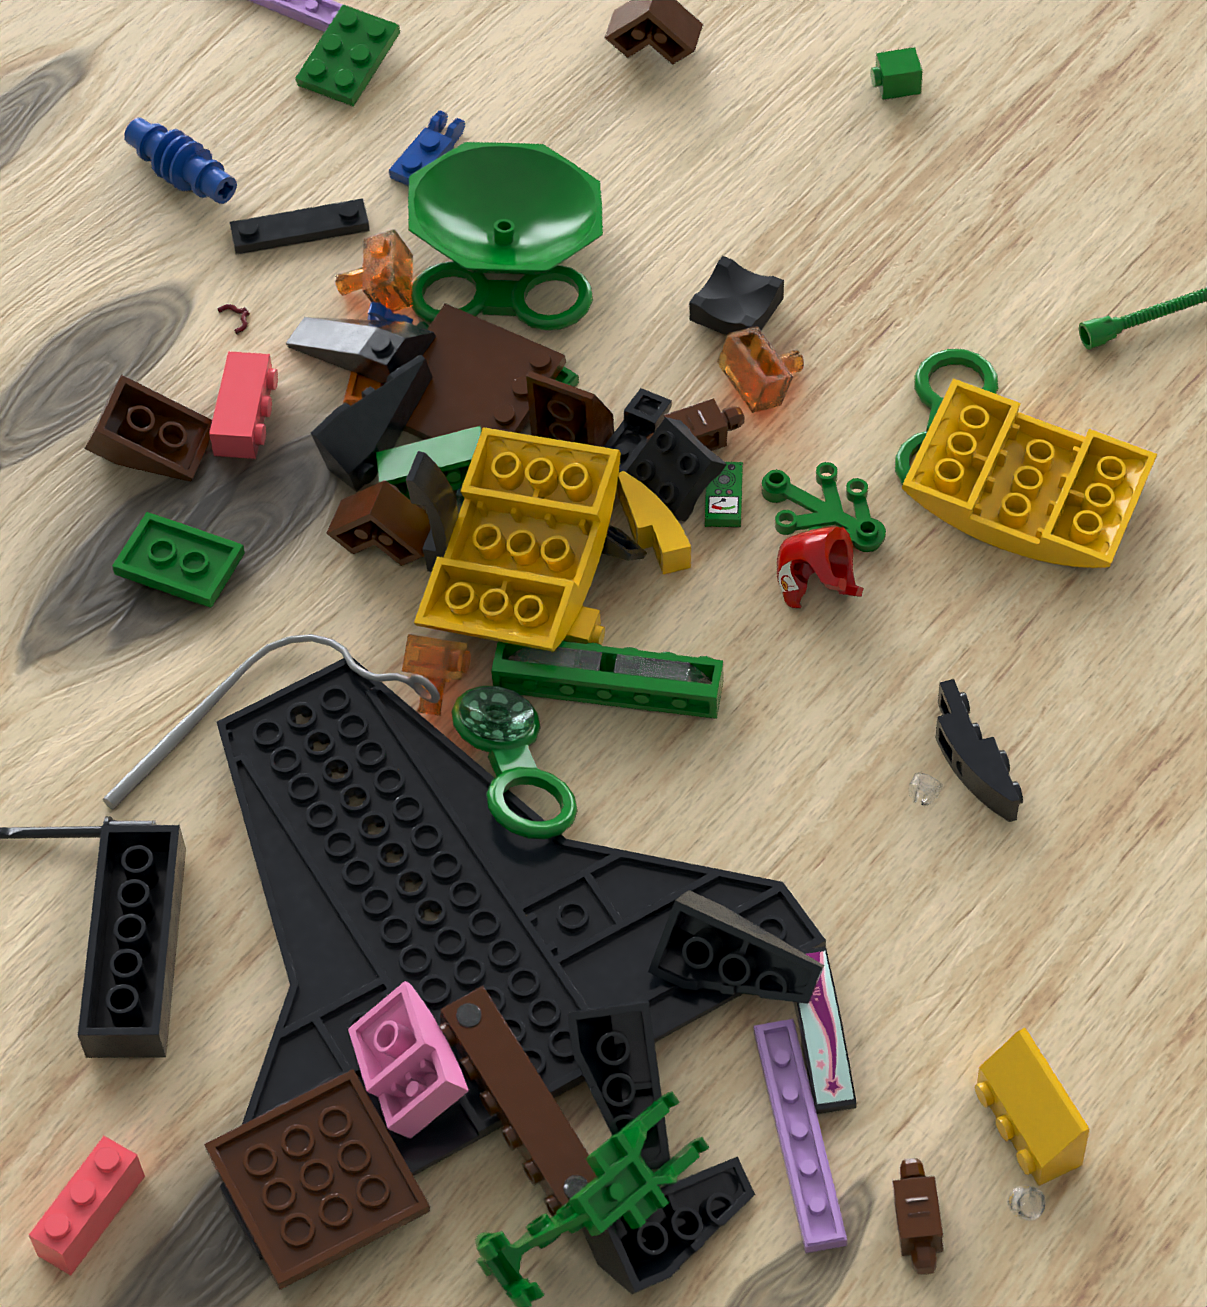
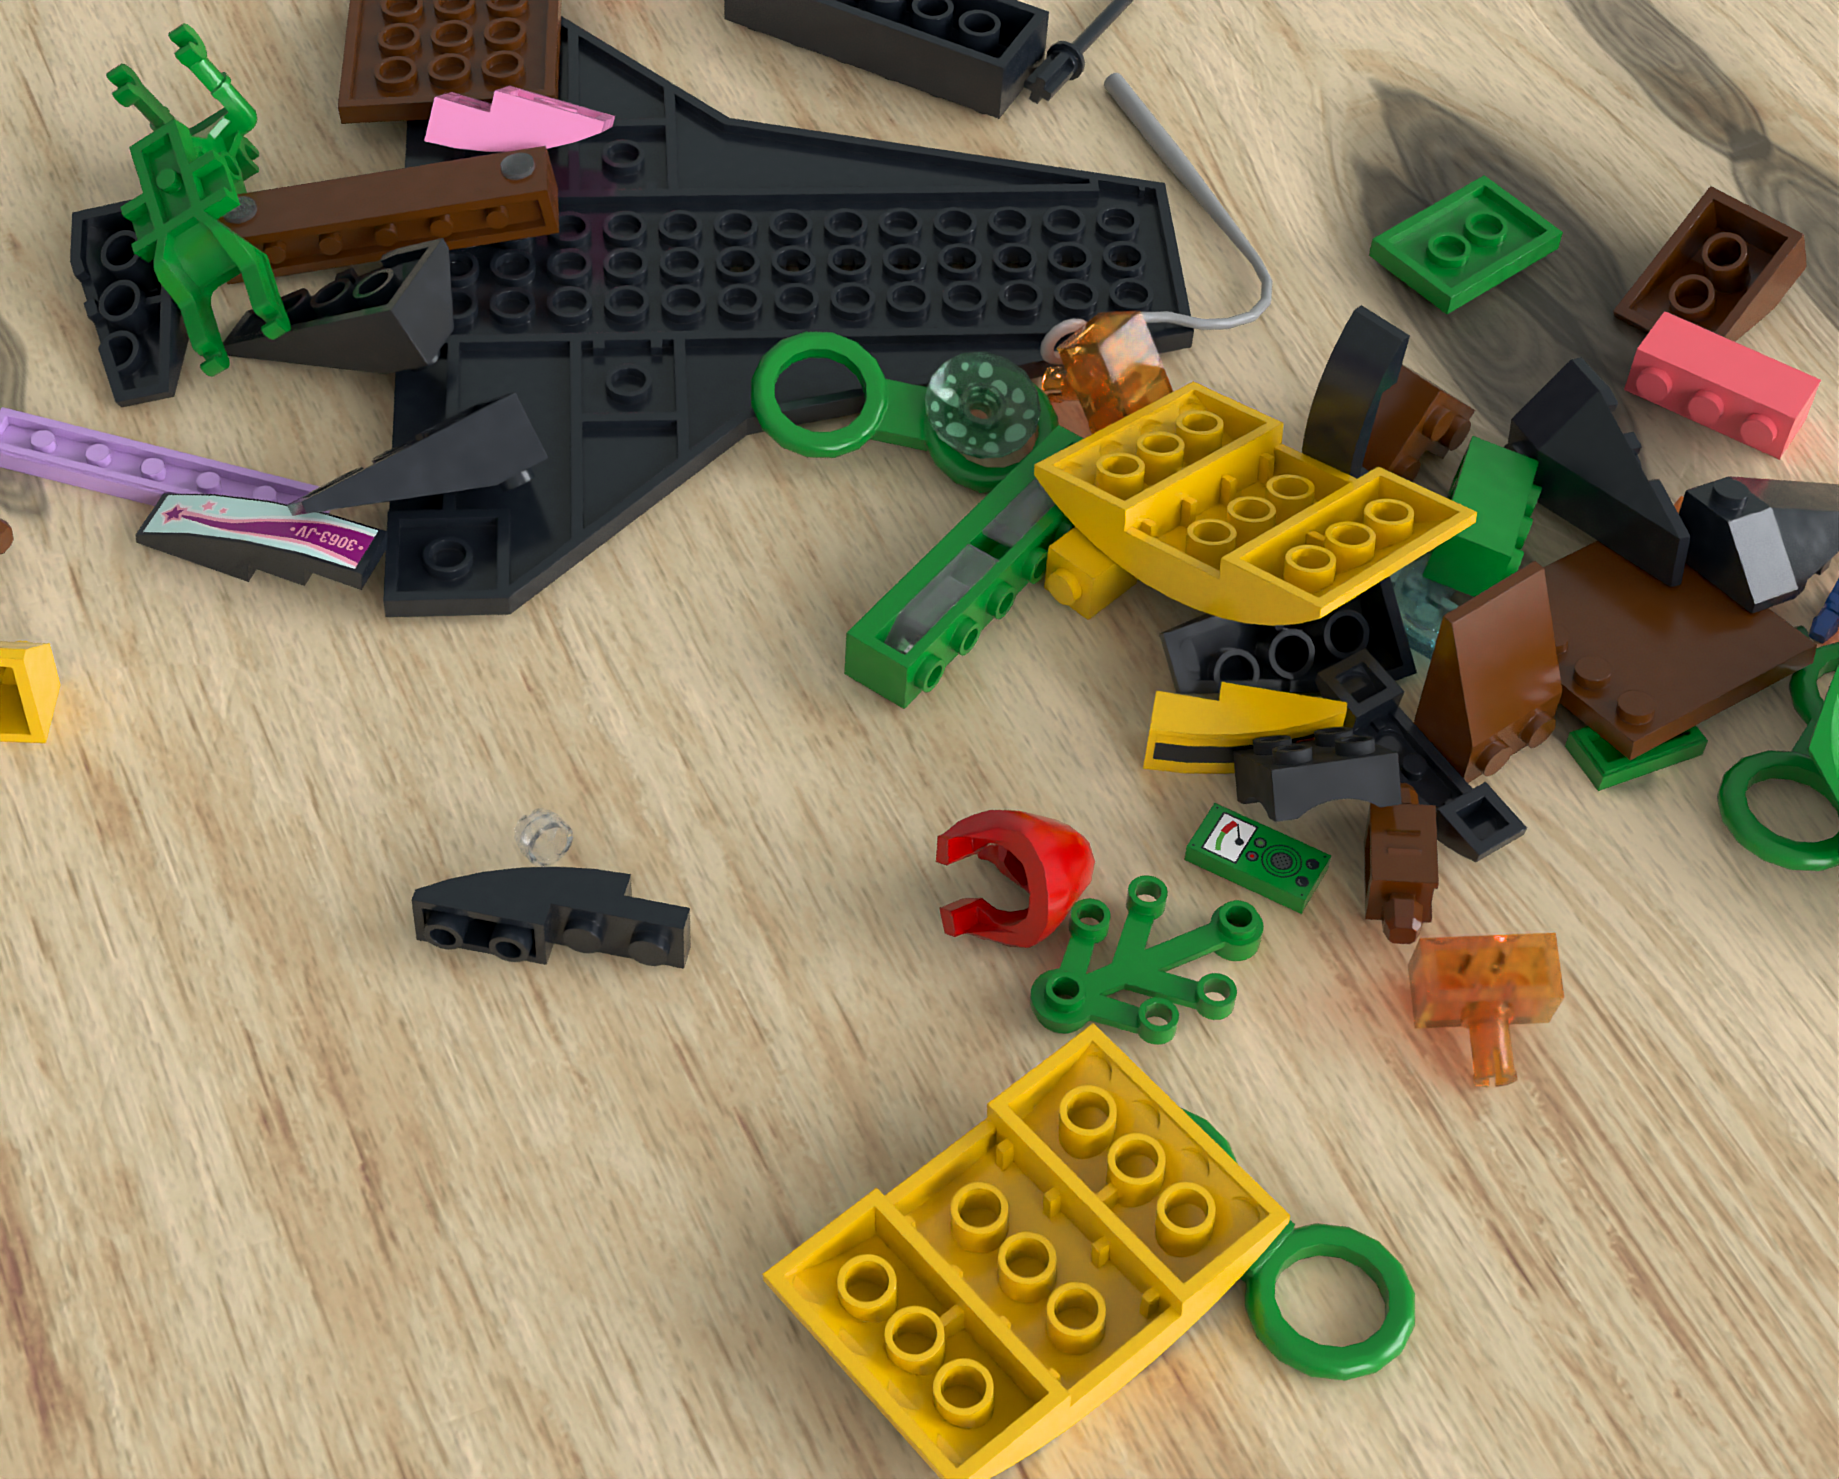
camera: 110 degrees right, 5 degrees down
black brick [689,256,784,345] -> none

